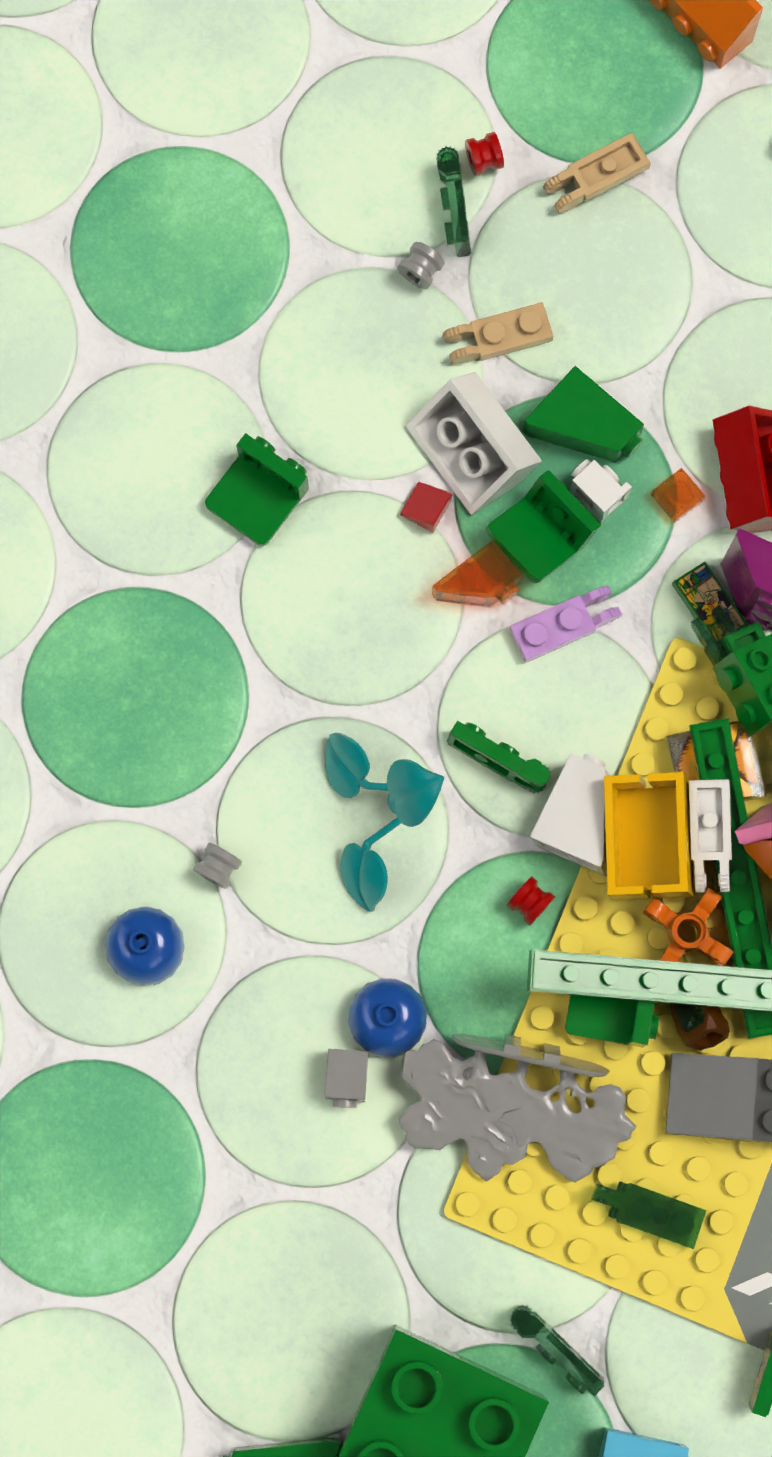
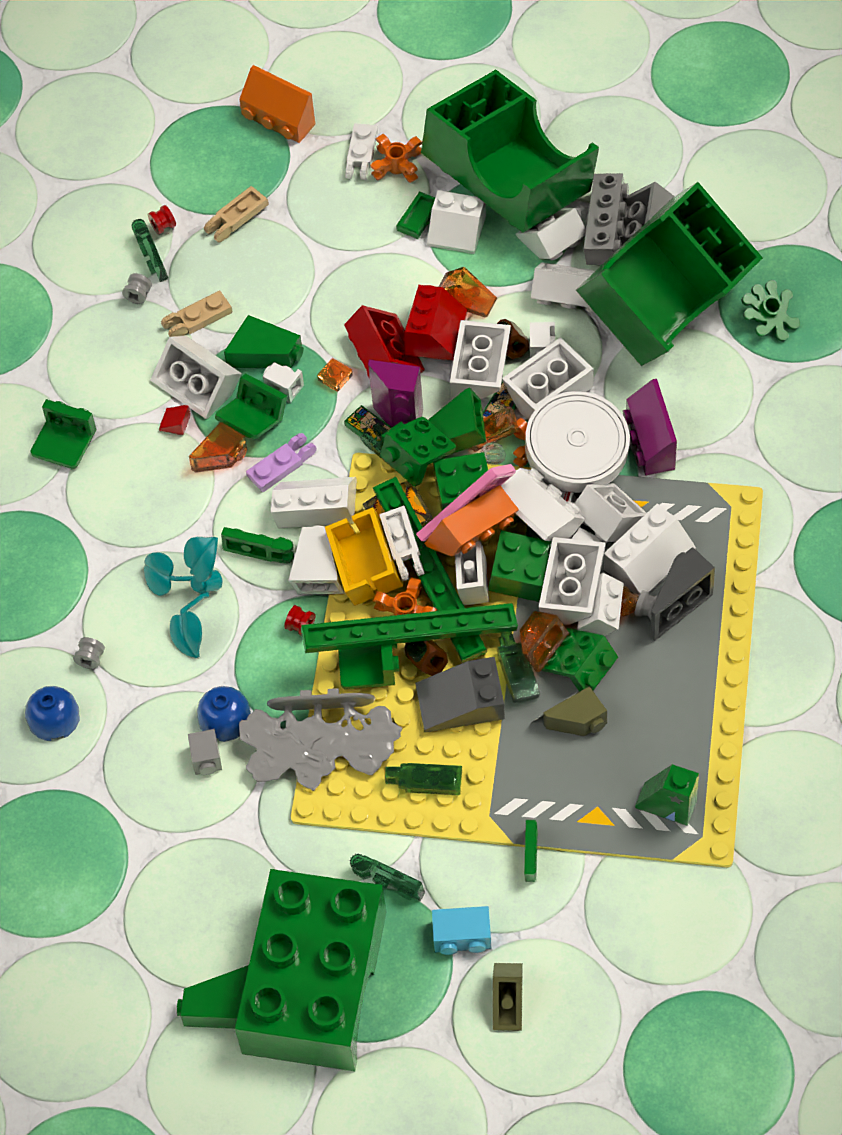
camera: 10 degrees left, 20 degrees down
none -> white slope [271,477,357,528]

